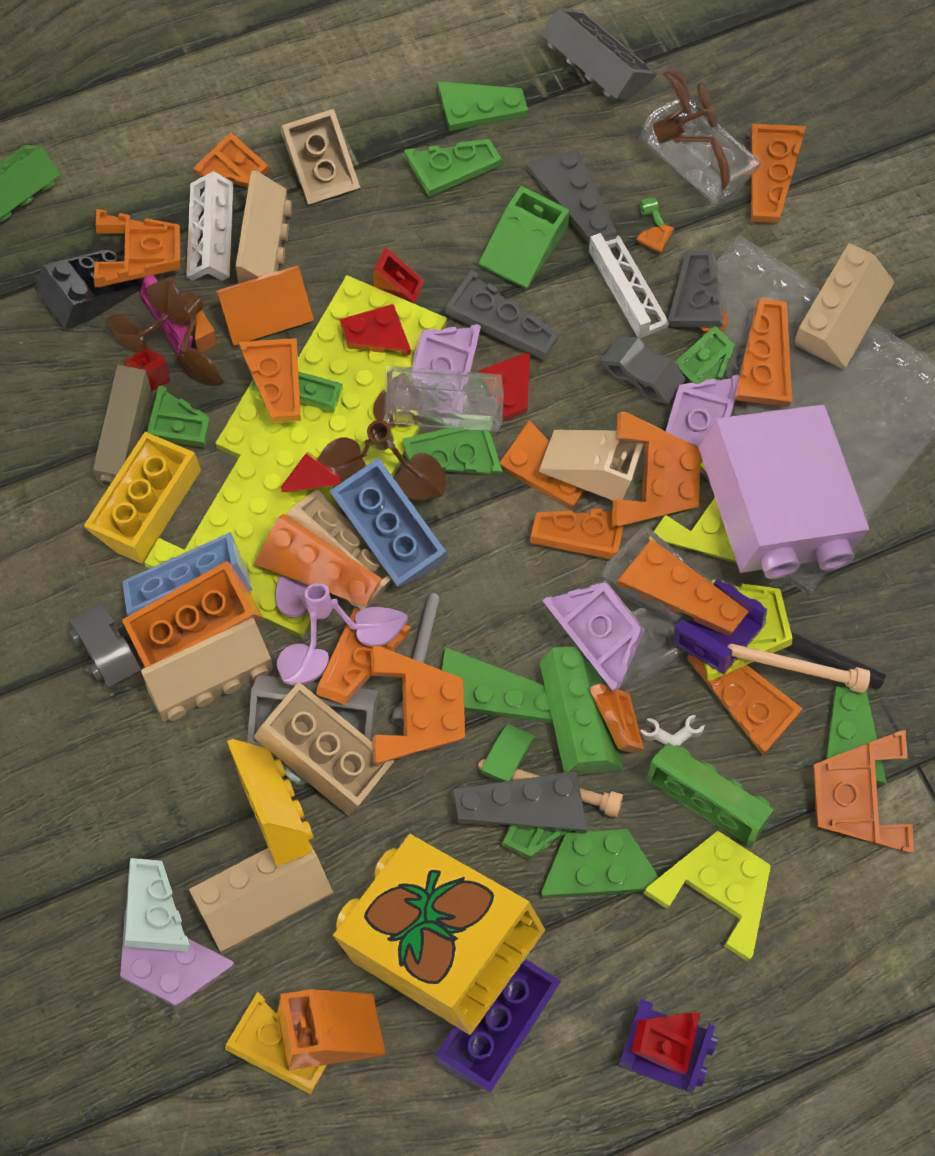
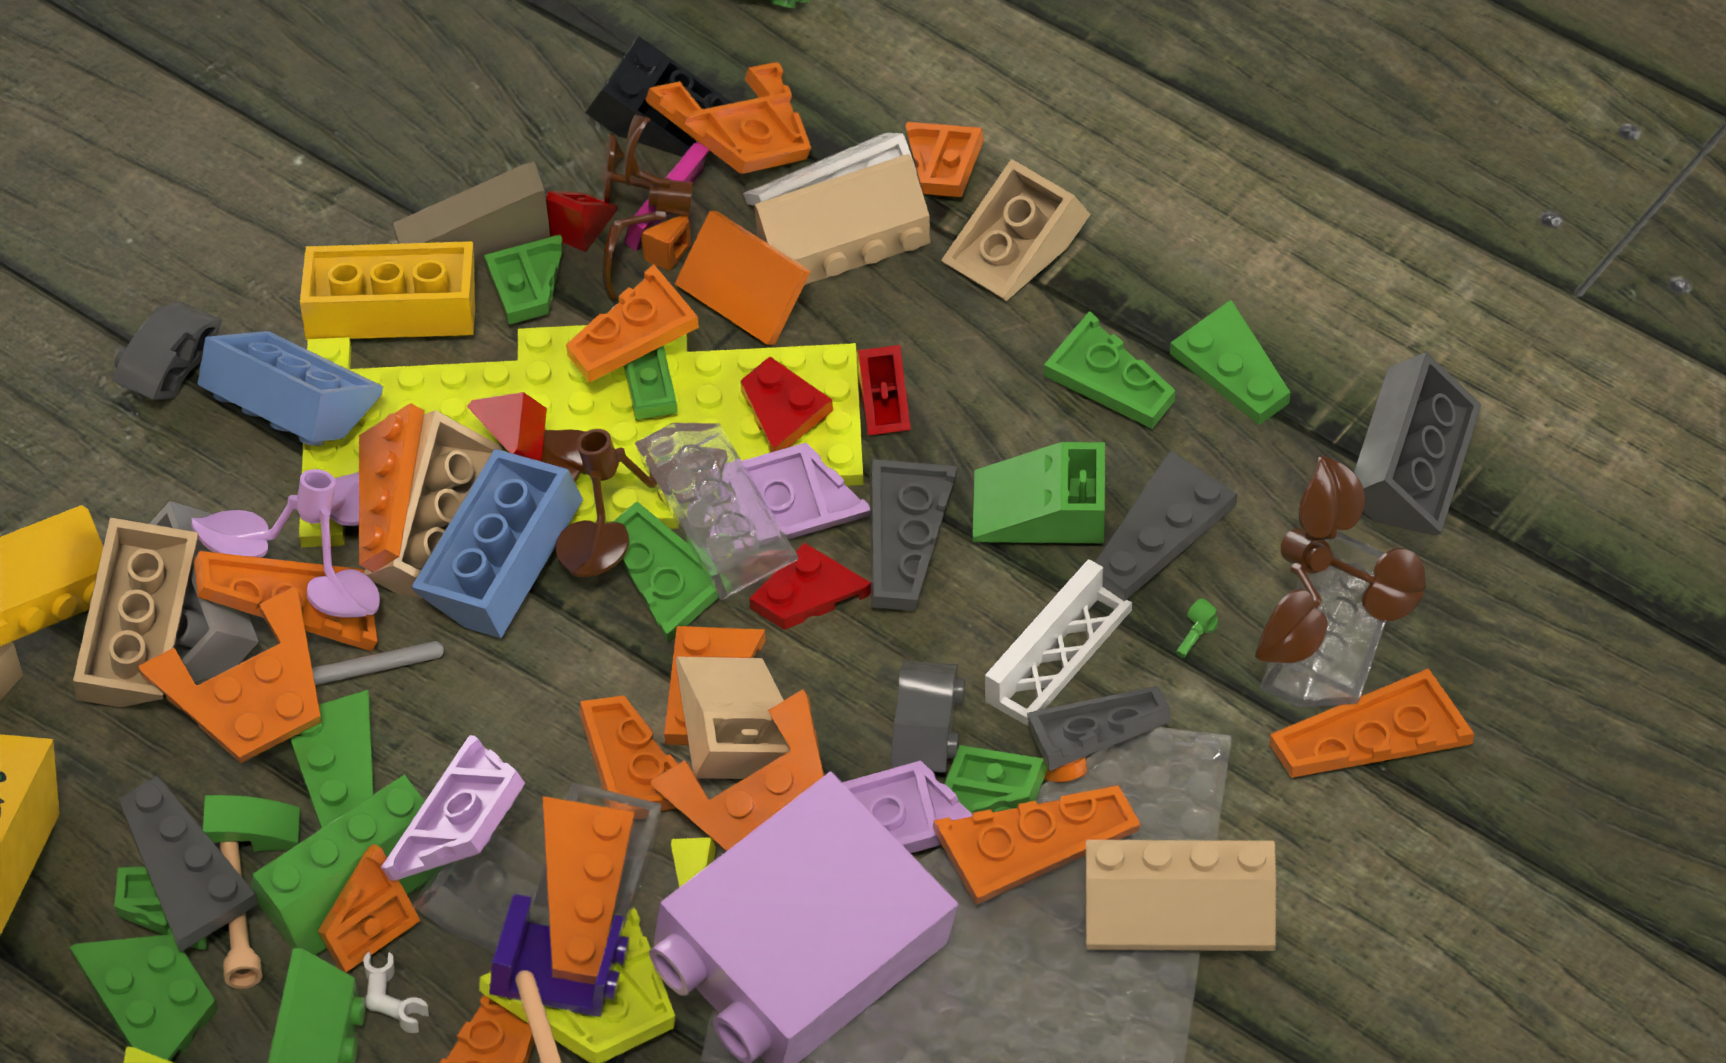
camera: 65 degrees right, 15 degrees down
orange slope [122,561,263,668] -> none
tan slope [141,618,273,722] -> none
orange tile [636,225,674,254] -> none

